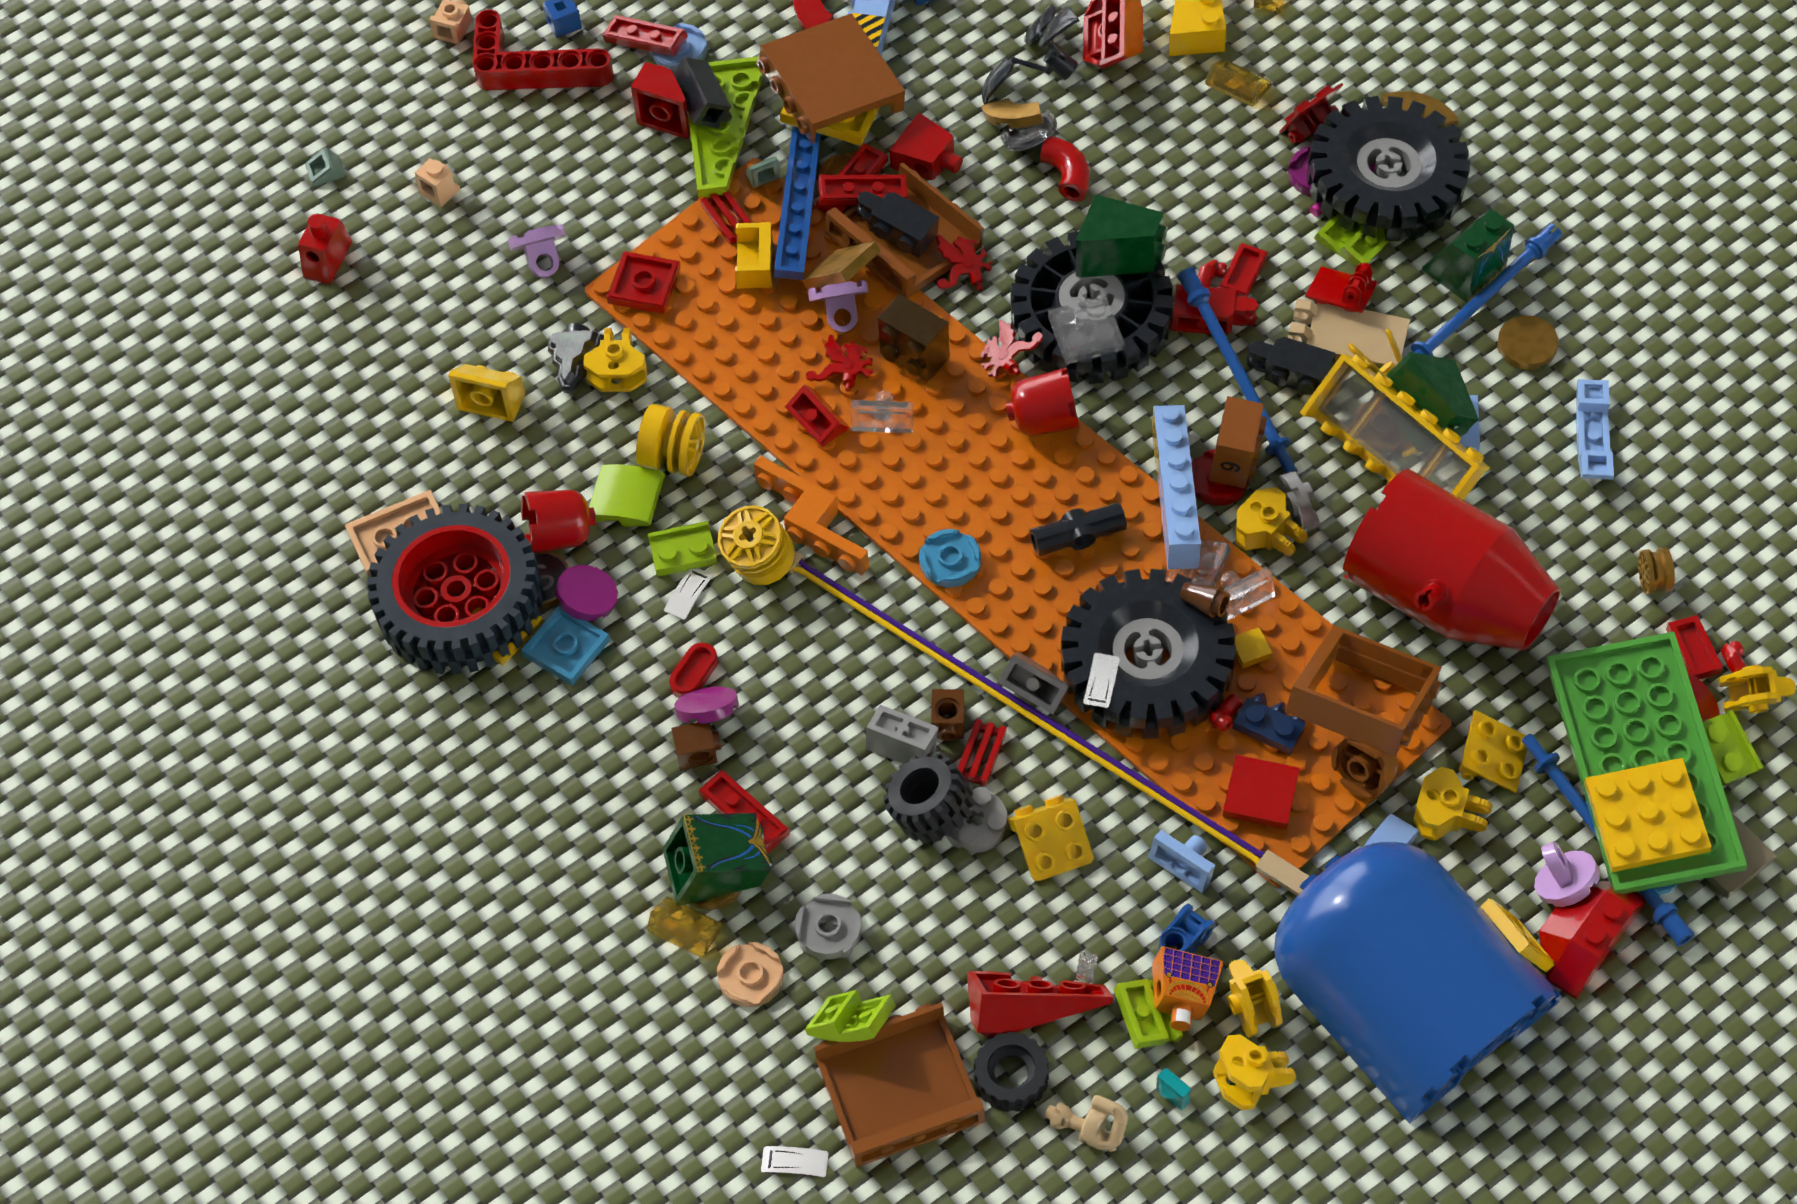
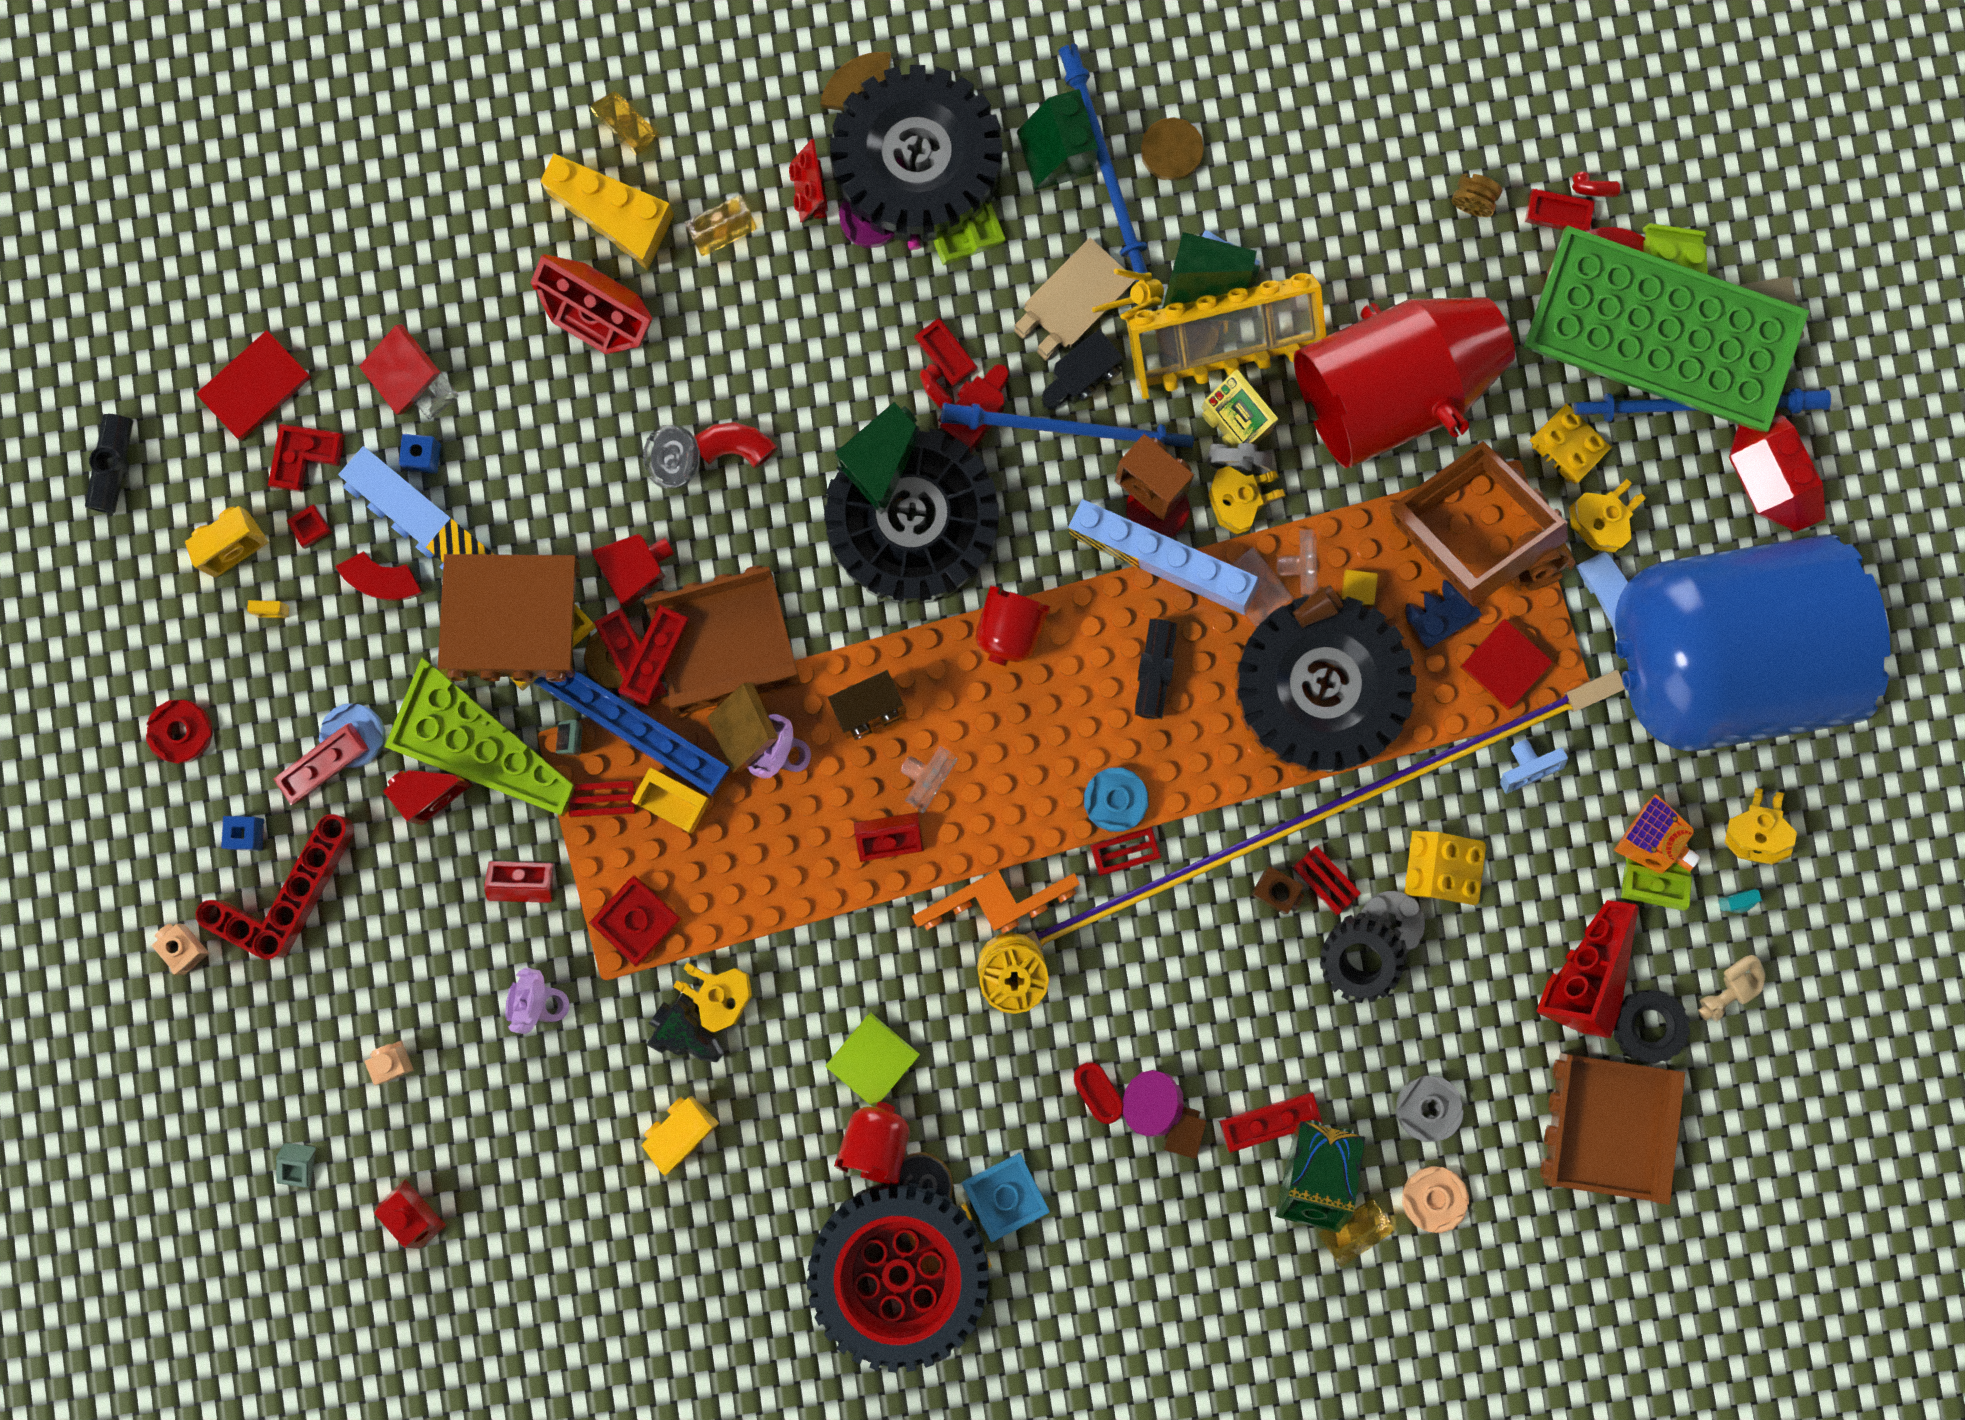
camera: 65 degrees left, 25 degrees up
light nougat wing [345,490,442,577] -> none
magenta tile [555,565,618,621] -> none
yellow wheel [636,403,706,477] -> none
lime plate [647,521,718,577] -> none
white sticker [664,568,713,620] -> none
black brick [674,57,732,128] -> none
white sticker [761,1146,828,1177] -> none
lime slope [805,990,896,1042] -> none
red piece [806,335,873,392] -> none
black hinge [856,191,939,258] -> none
light grey hinge [866,705,939,764] -> none
red piece [936,234,993,291] -> none
pearl gold tile [981,98,1043,128] -> none
piece [981,320,1044,378] -> none
black plant [982,4,1080,105] -> none
flat silver slope [997,652,1069,714] -> none
clear plate [1048,296,1124,365] -> none
clear bush [1076,951,1098,984] -> none
clear sticker [1083,653,1119,708] -> none
blue piece [1158,903,1216,954] -> none
red arm [1209,694,1243,732] -> none
yellow hinge [1227,959,1283,1038] -> none
red hinge [1305,263,1378,313] -> none
yellow tile [1481,899,1555,972] -> none
lavender tile [1534,841,1600,907] -> none
light blue slope [1576,379,1614,480] -> none
yellow plate [1584,758,1712,872] -> none
yellow hinge [1719,665,1797,714] -> none
none -> red slope [484,861,554,903]
none -> red tile [1090,827,1161,877]
none -> light yellow slope [1201,369,1278,449]

